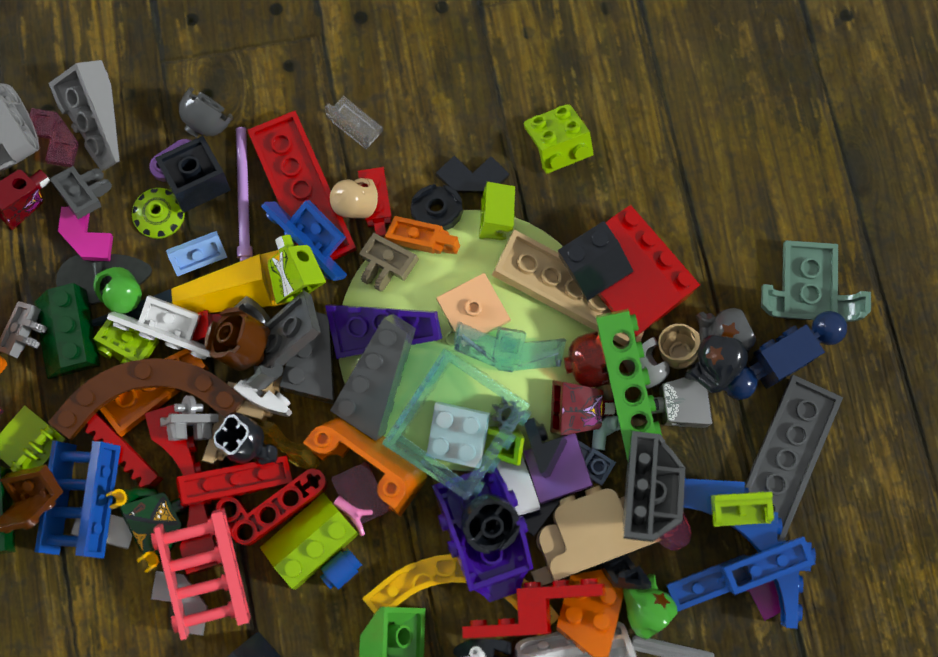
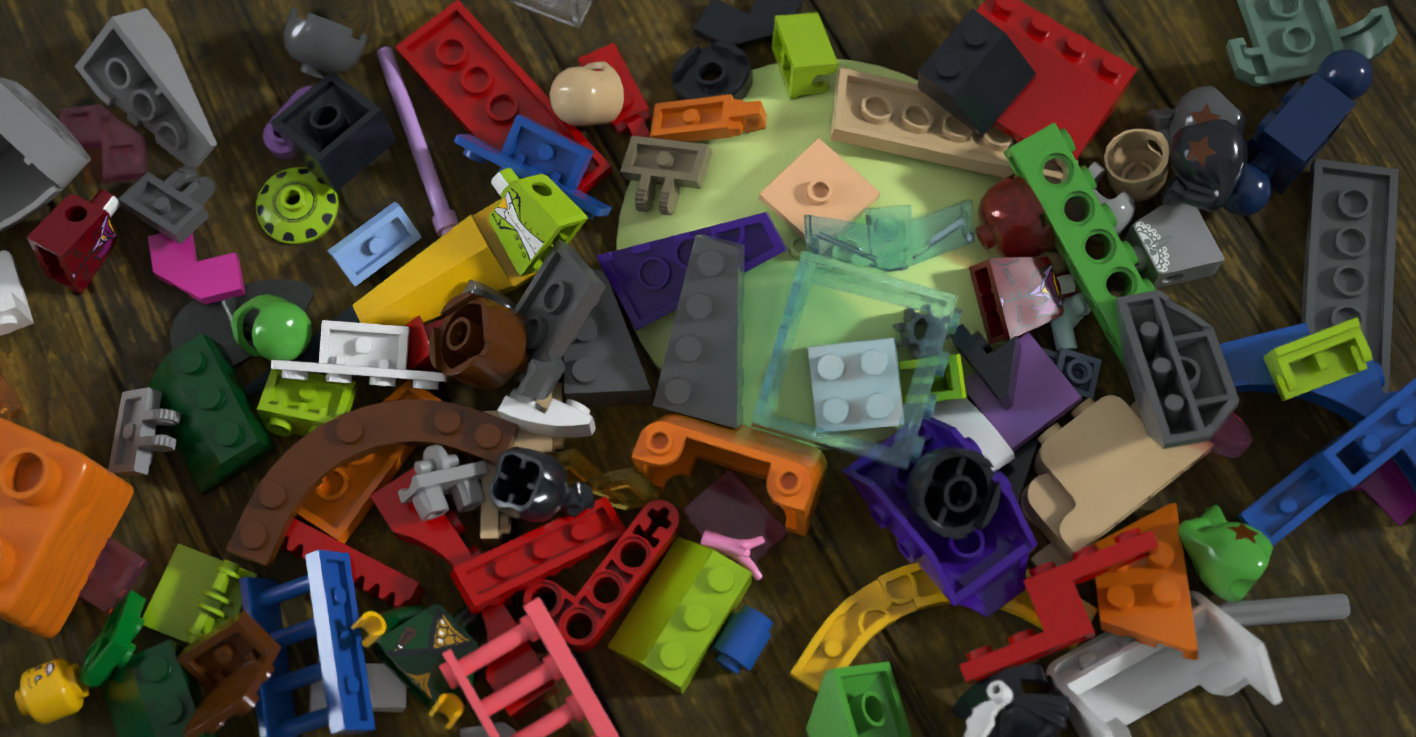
camera: 10 degrees left, 5 degrees down
black slope [601,554,651,590] -> none

